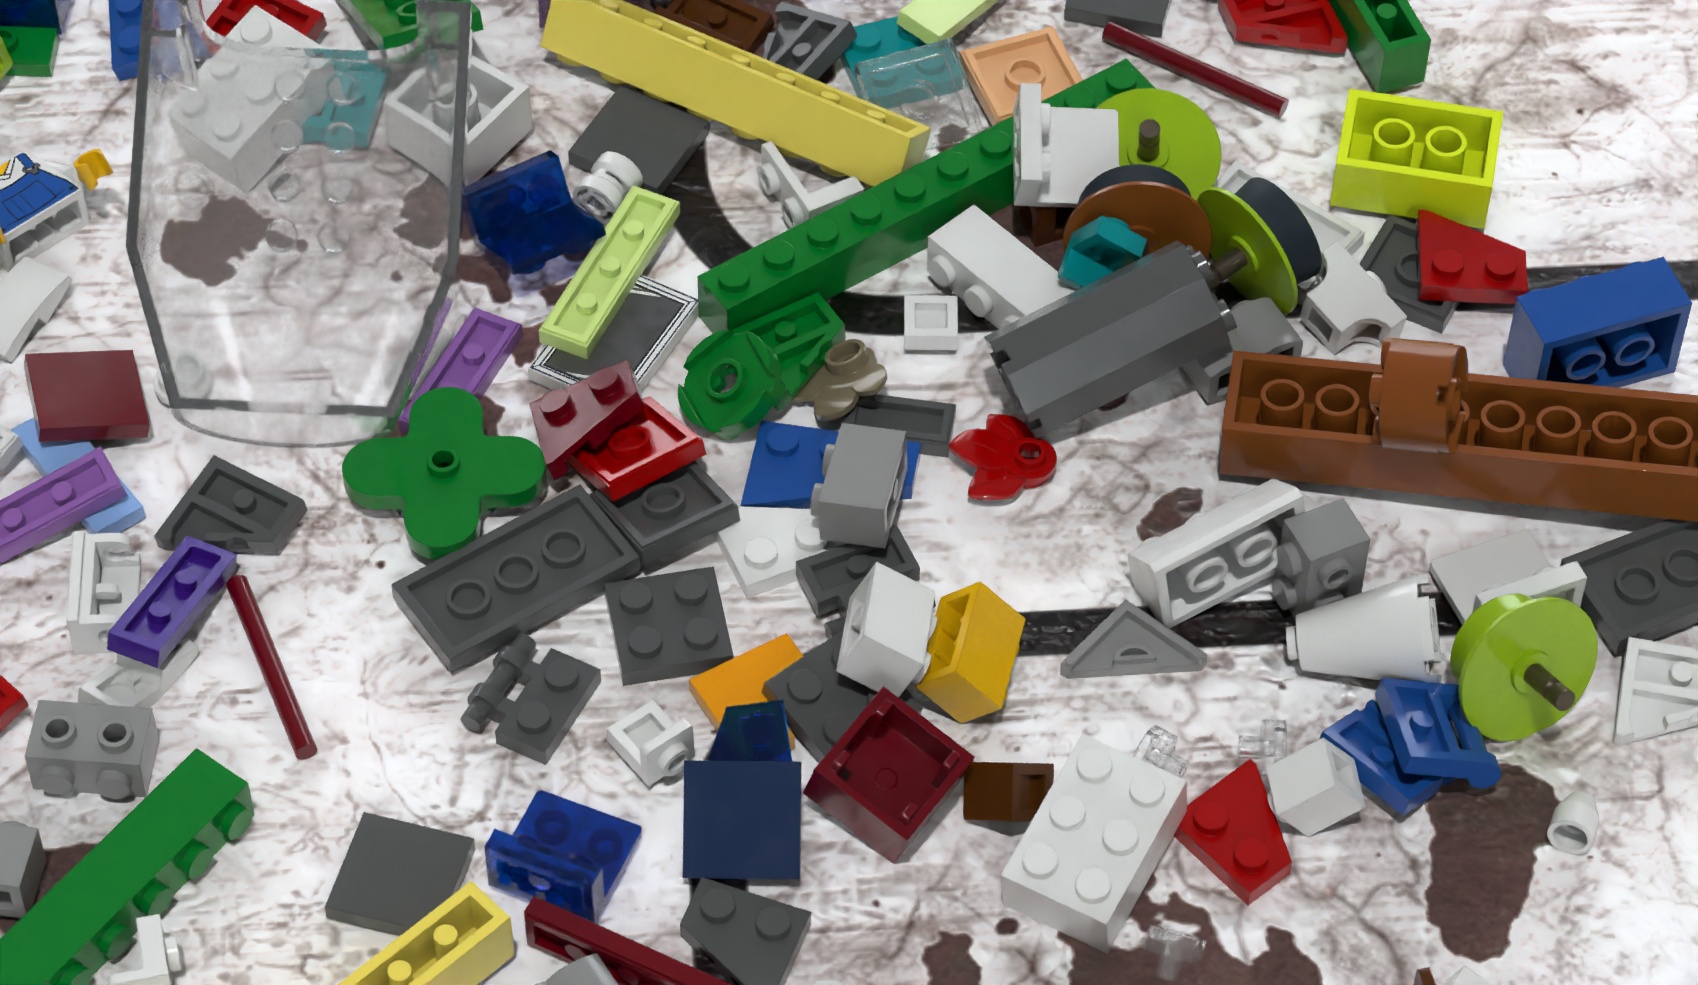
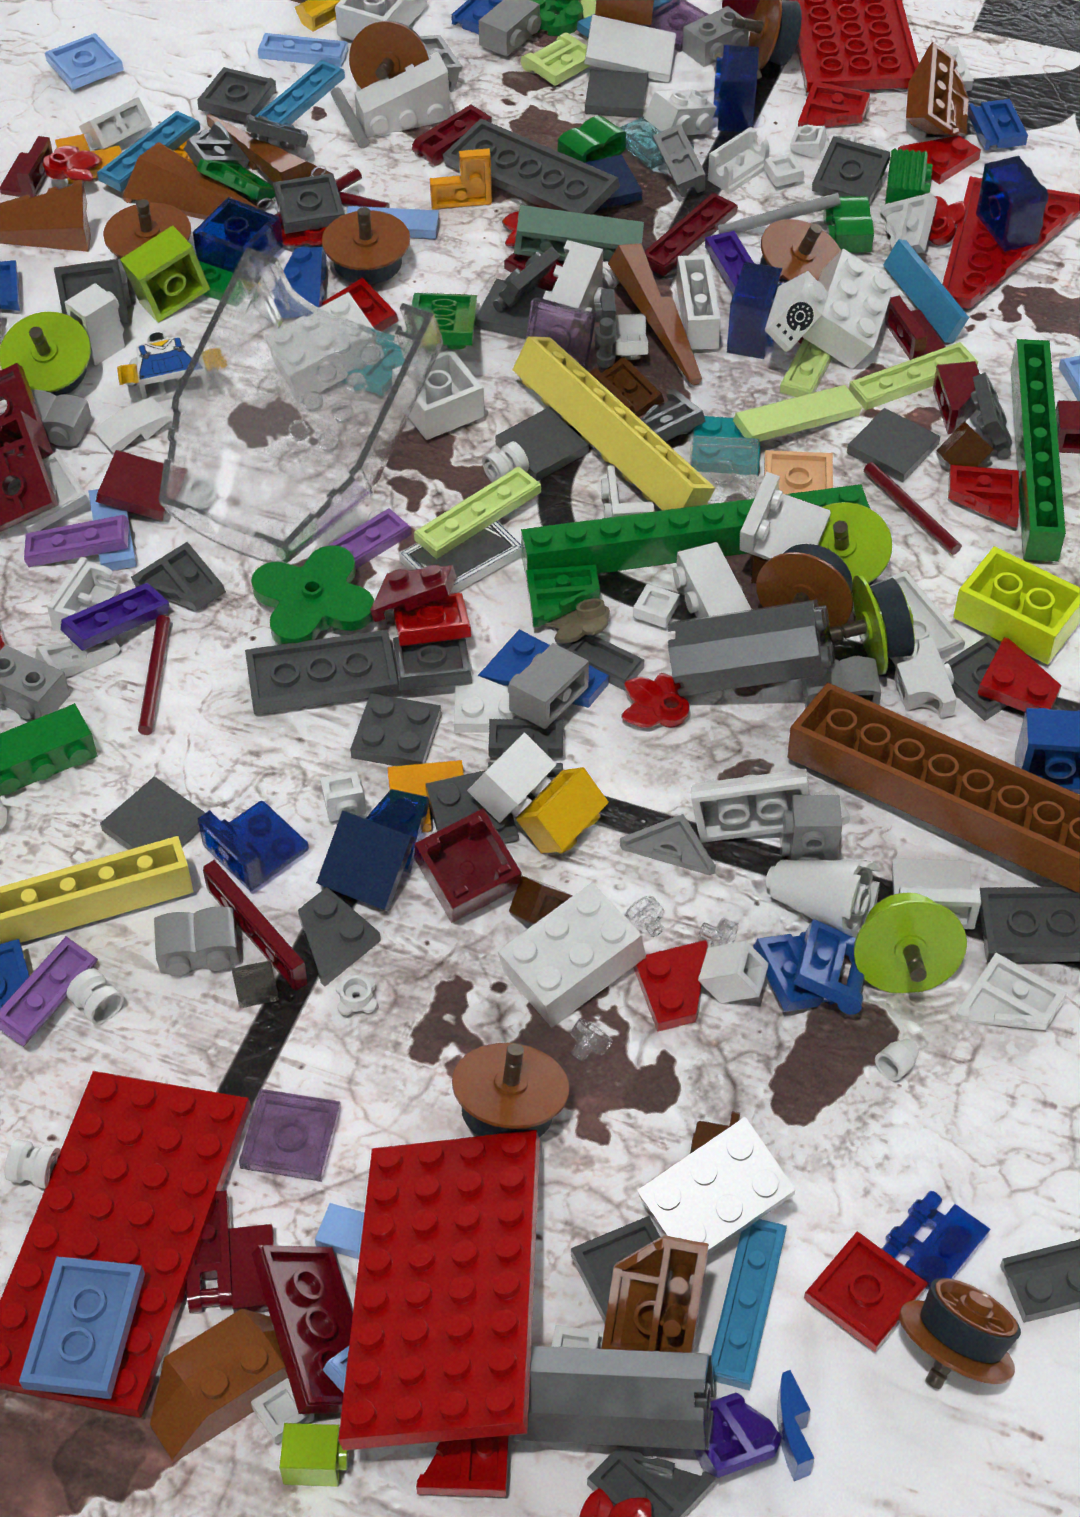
camera: 25 degrees right, 0 degrees up
clear blue bracket [458,150,606,275] -> none
dark grey plate [461,633,601,765] -> none
green plate [677,329,785,440] -> none
teal bracket [1058,215,1147,290] -> none
dark orange brick [1369,337,1468,454] -> none

